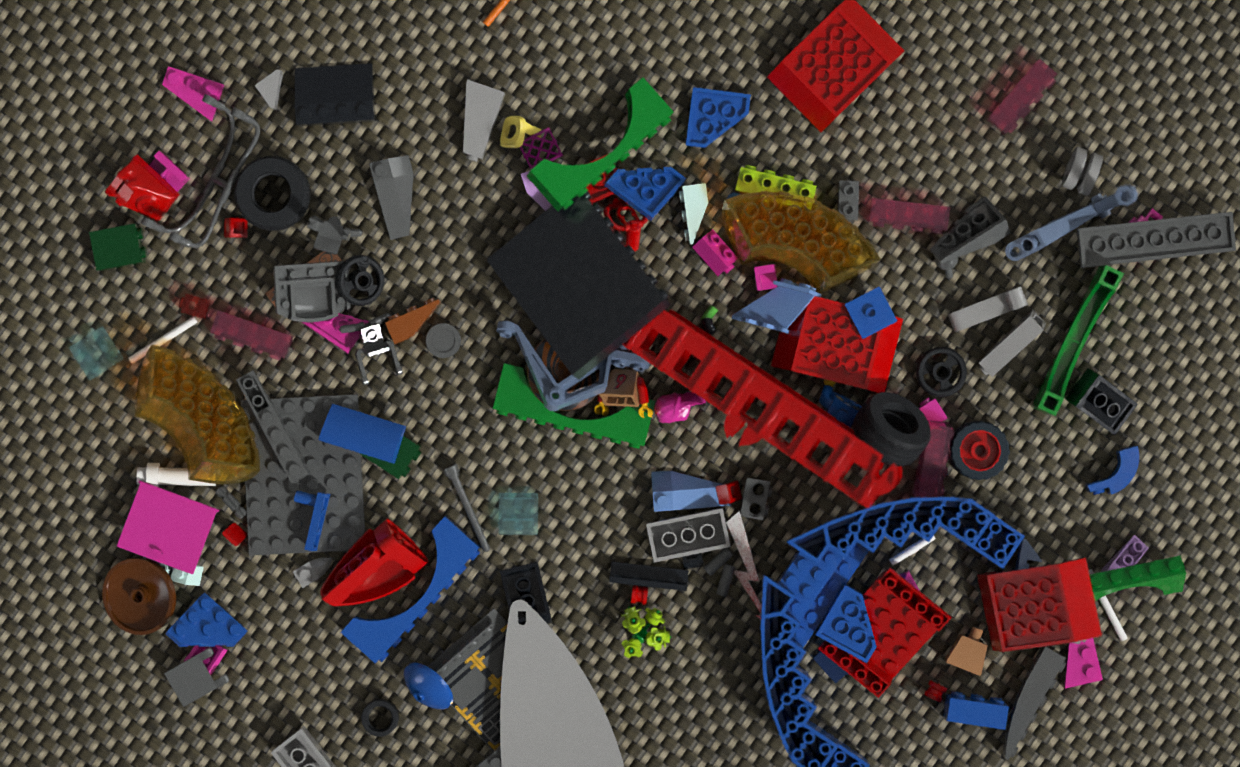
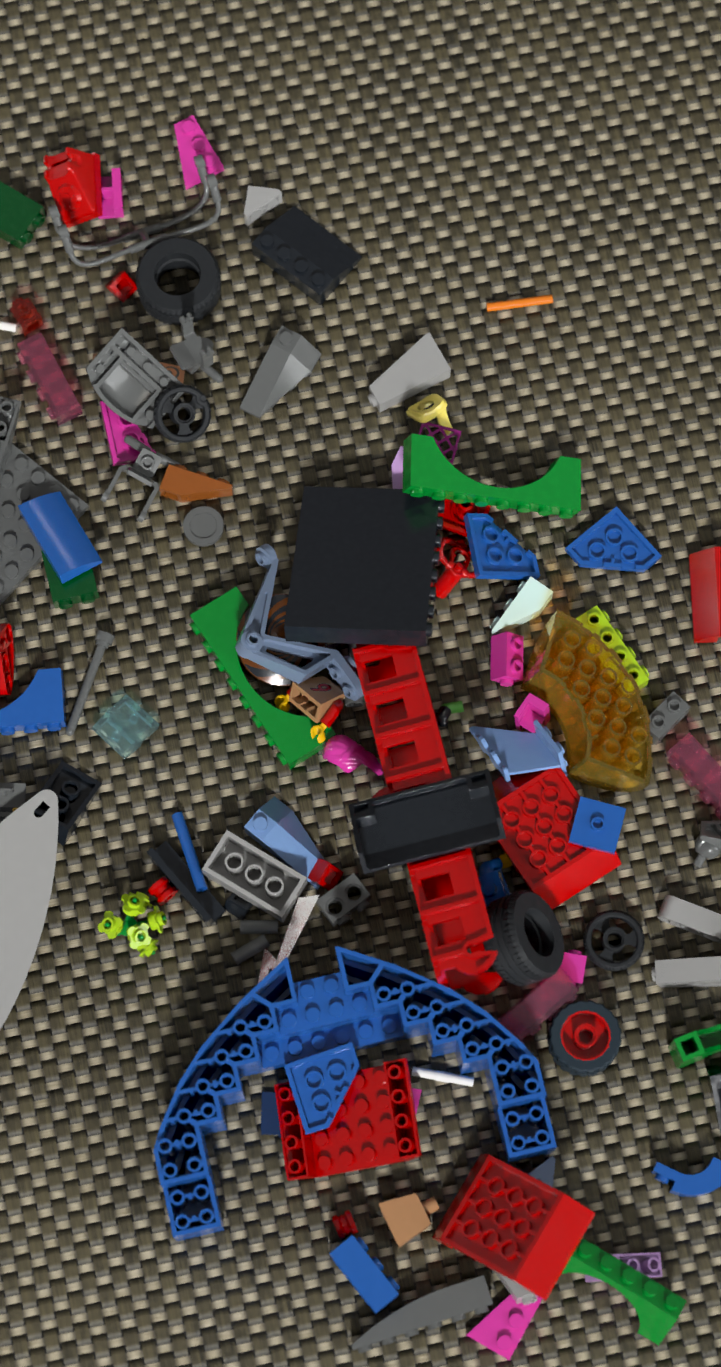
camera: 45 degrees right, 15 degrees down
white bar [1088,569,1128,641] -> none
none -> blue piece [172,812,208,892]
none -> black slope [348,769,506,874]

